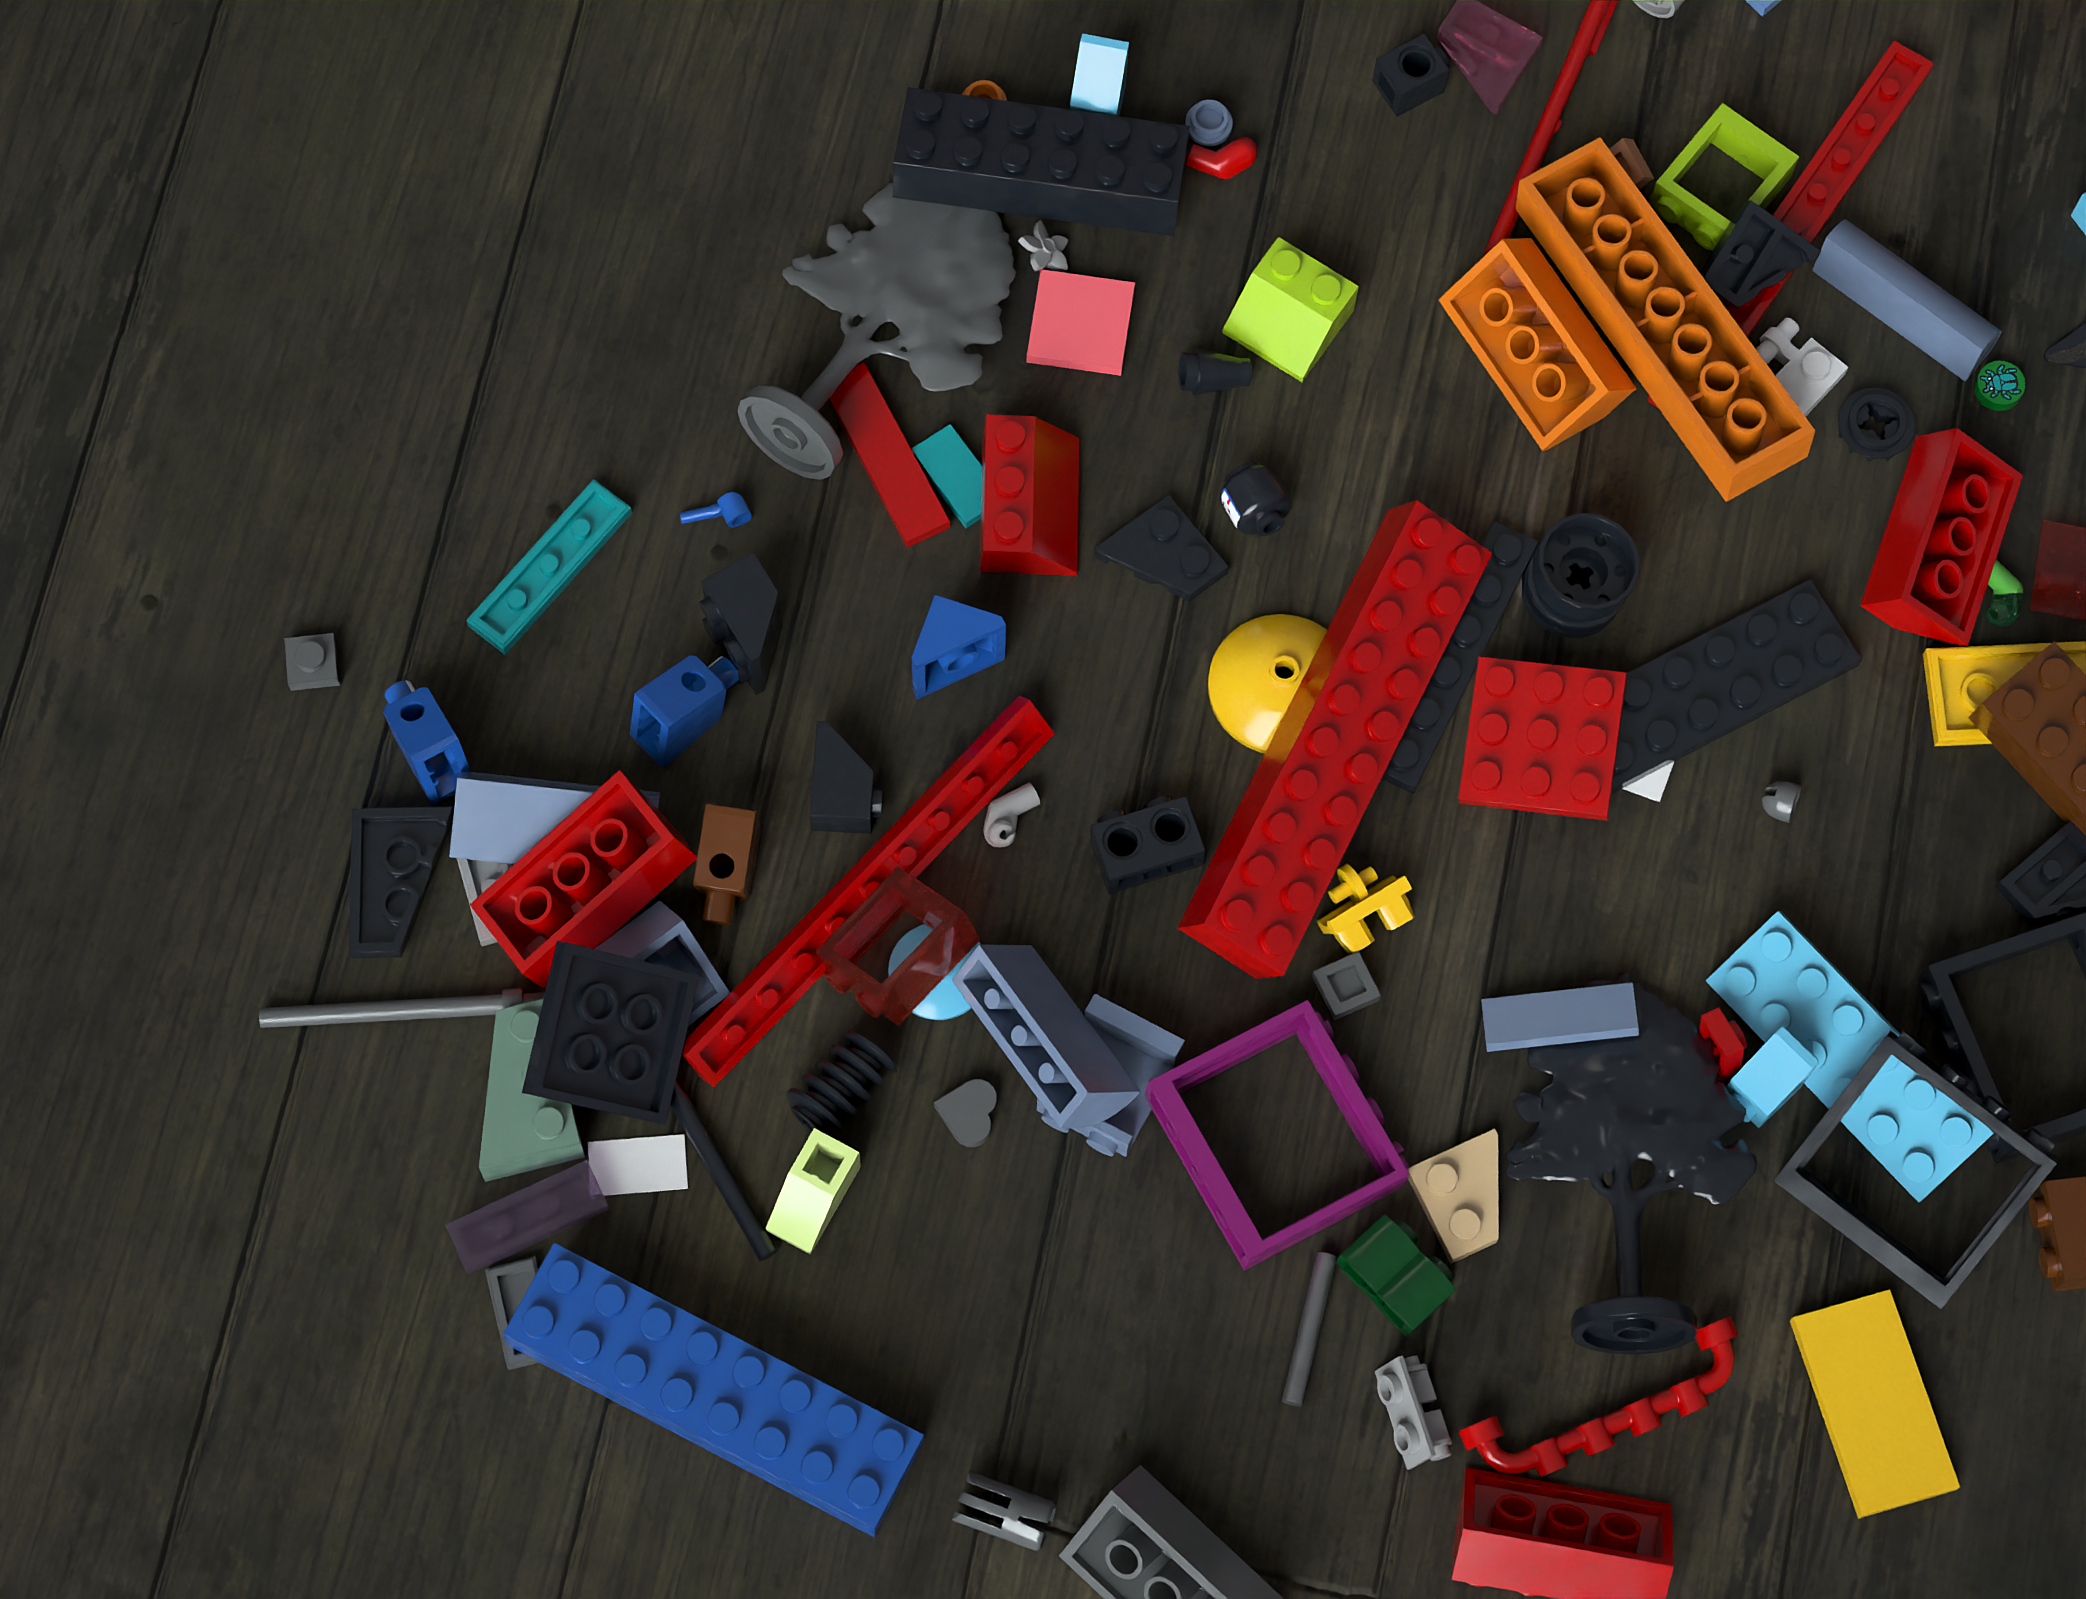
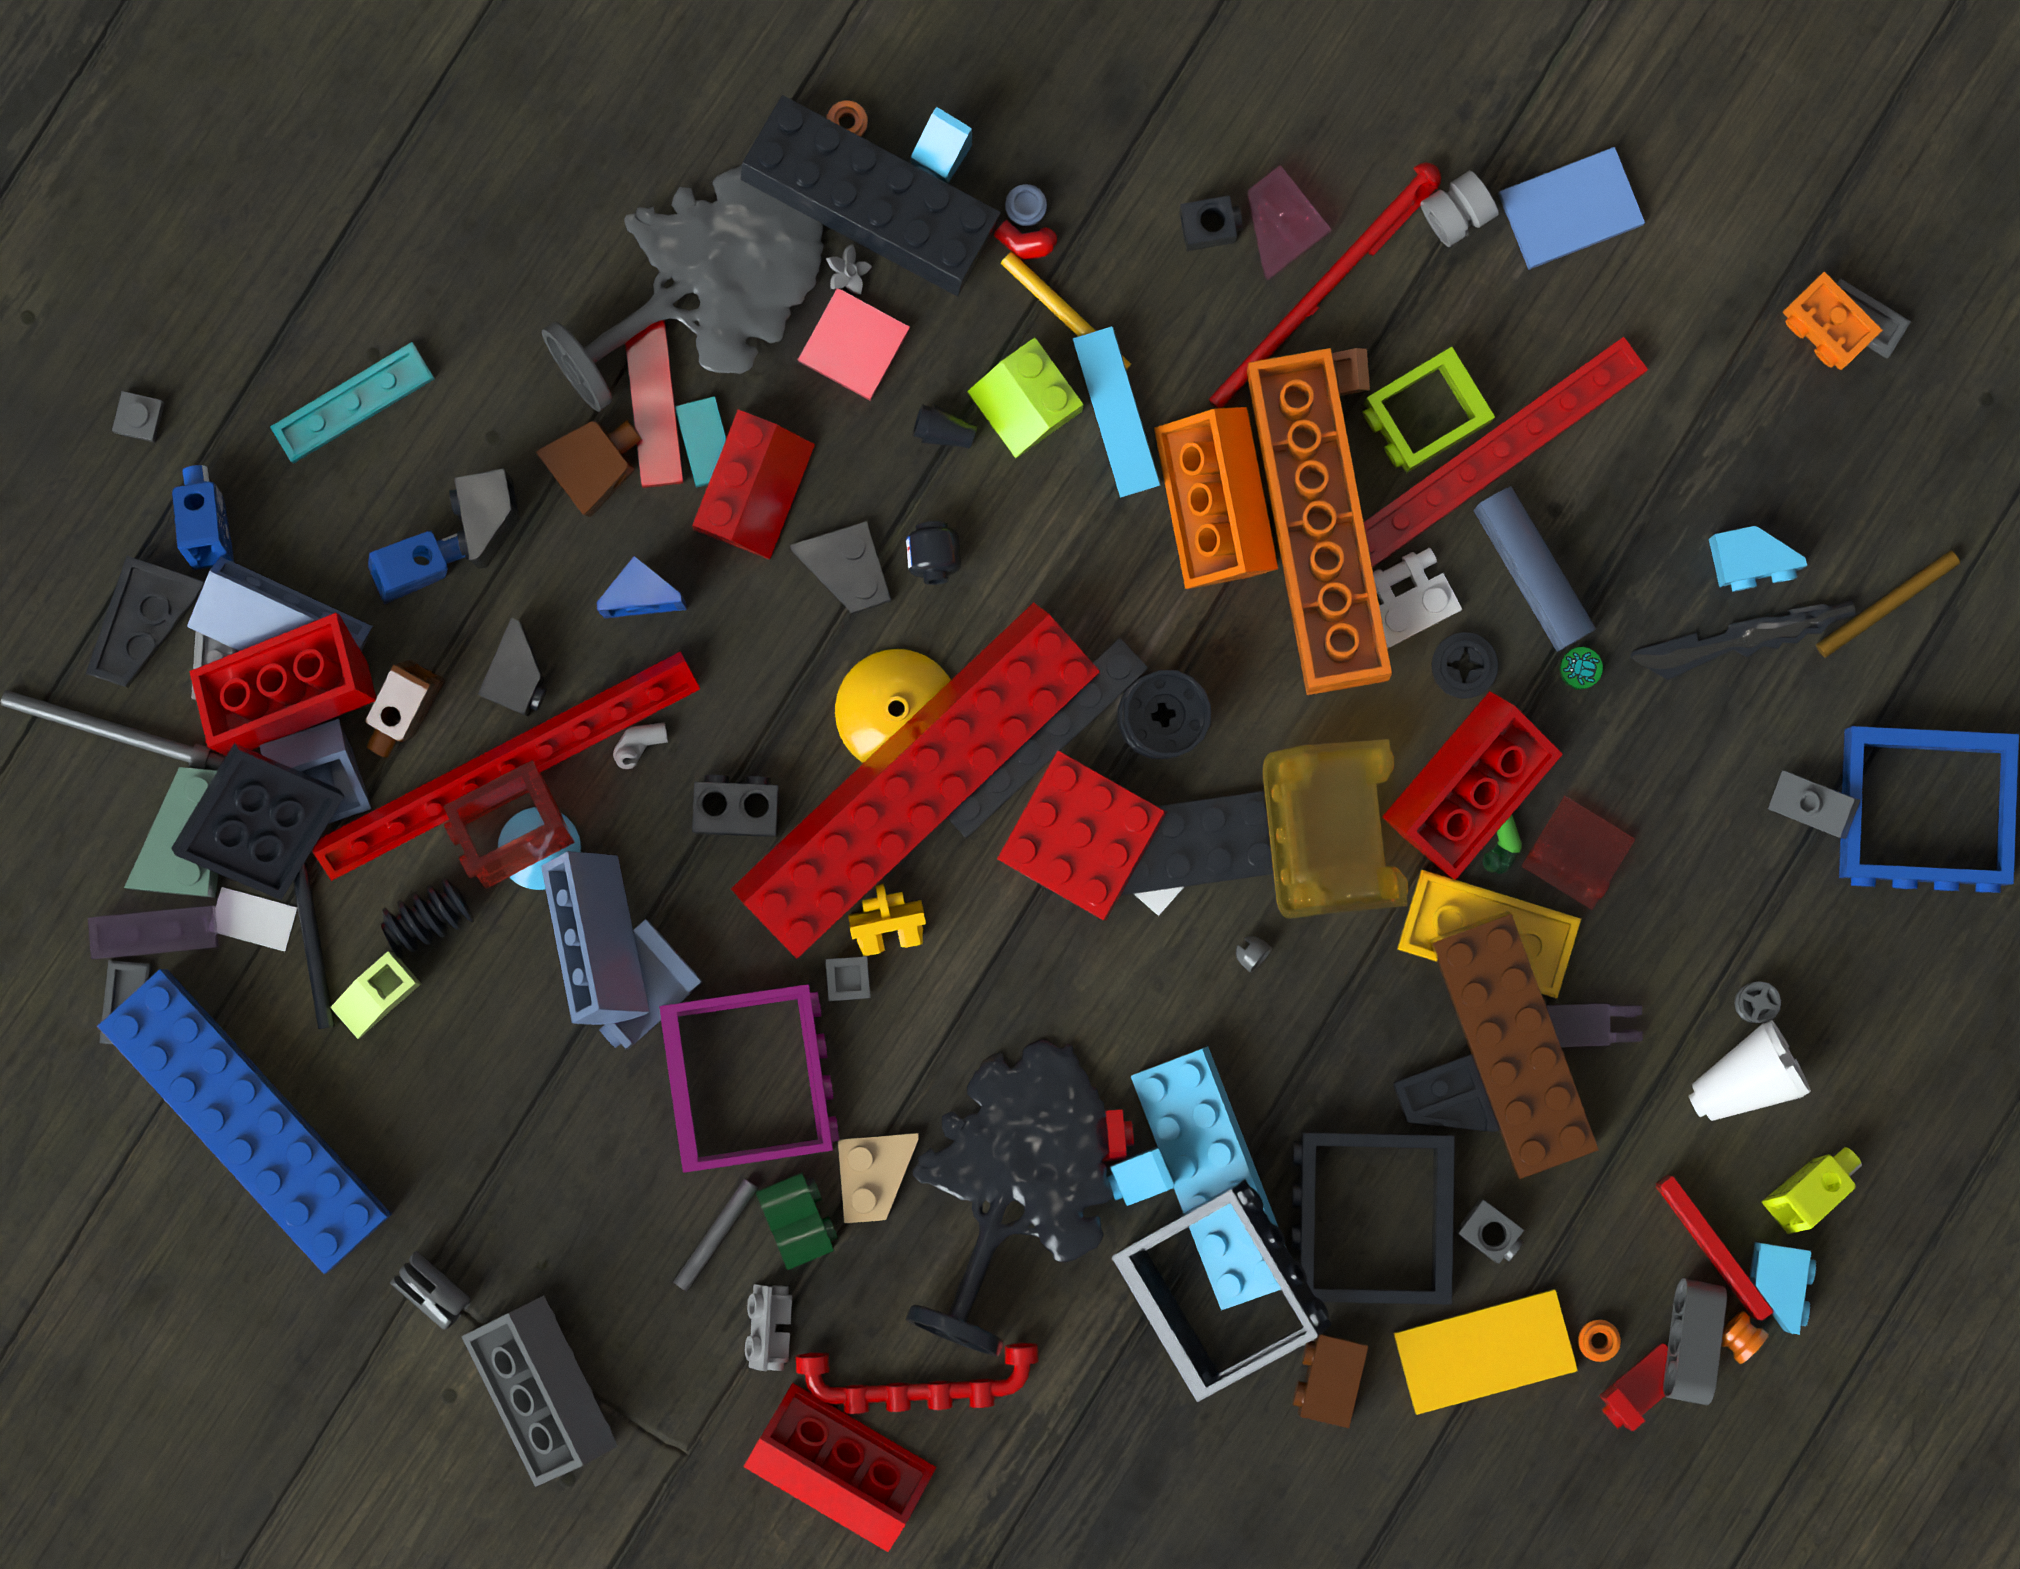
camera: 20 degrees right, 15 degrees up
blue hand [680,492,752,528] -> none
dark grey tile [934,1079,997,1147] -> none
sand blue tile [1481,982,1639,1052] -> none
black wing [1700,200,1821,308] -> none
yellow tile [1790,1289,1960,1519] -> none
none -> reddish brown torso [536,420,642,517]
none -> yellow bar [1001,252,1132,371]
none -> medium azure tile [1073,326,1161,497]
none -> clear yellow windscreen [1263,739,1408,919]

